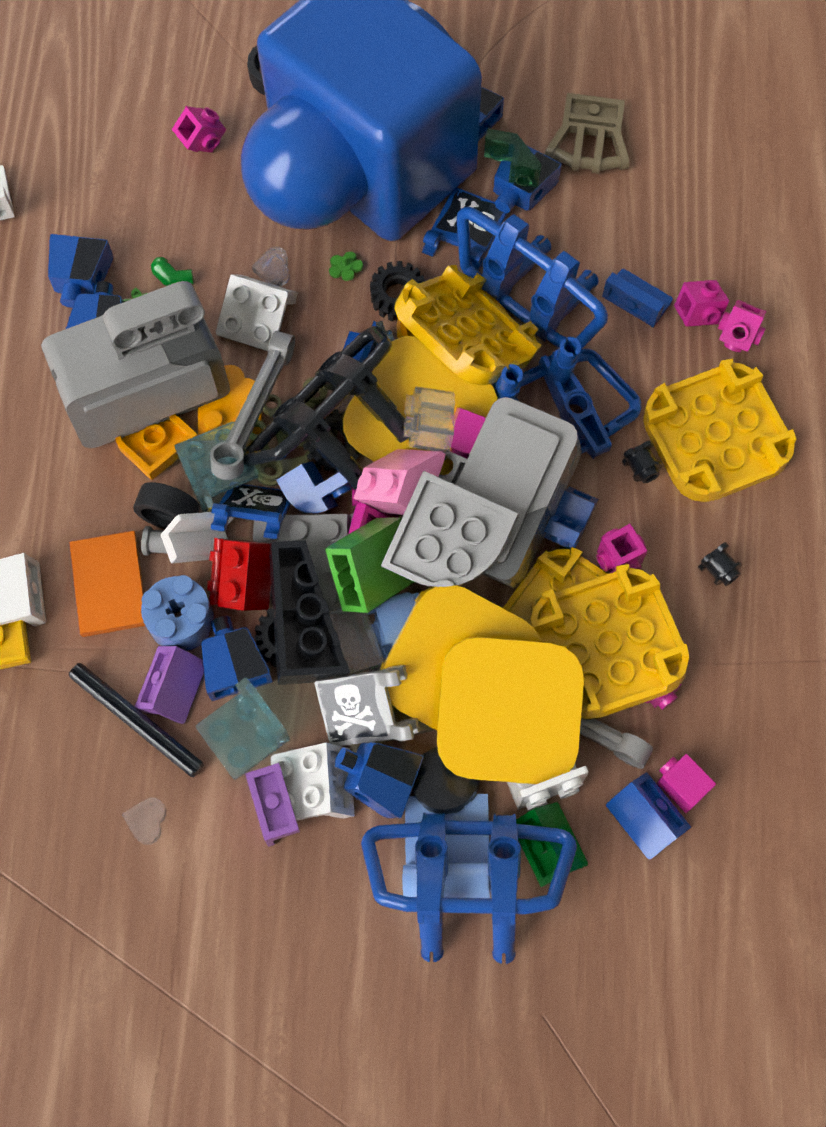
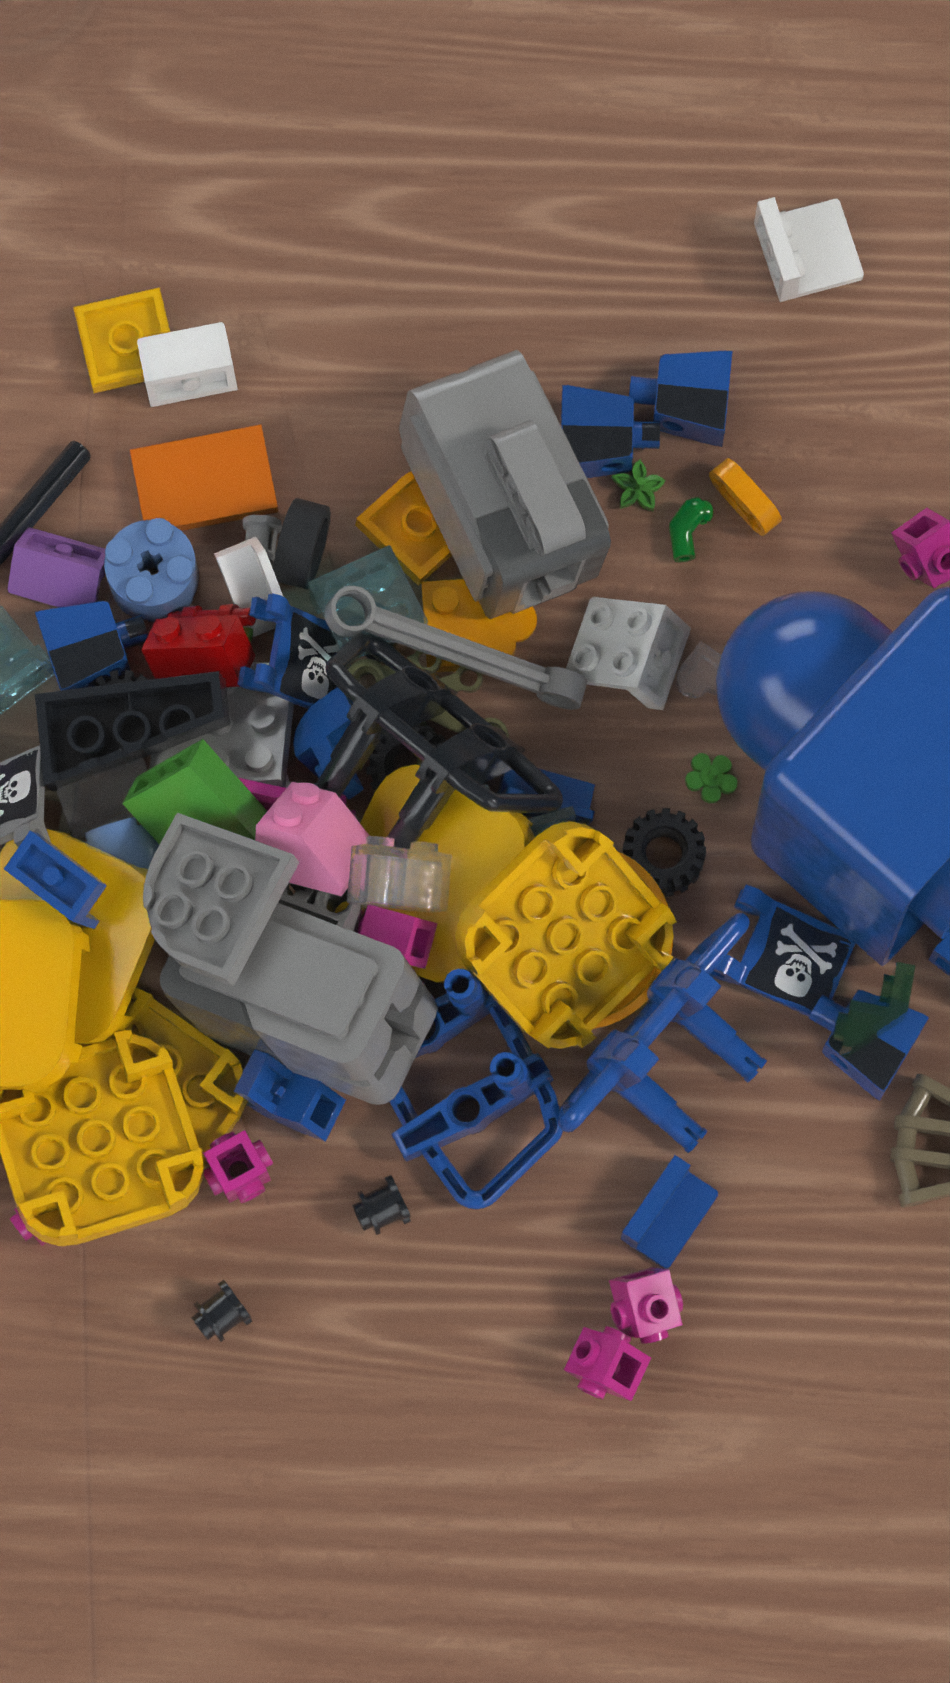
camera: 90 degrees right, 5 degrees up
yellow tile [643,358,797,502] -> none
none -> blue panel [4,830,107,929]
none -> light orange beam [709,458,782,536]

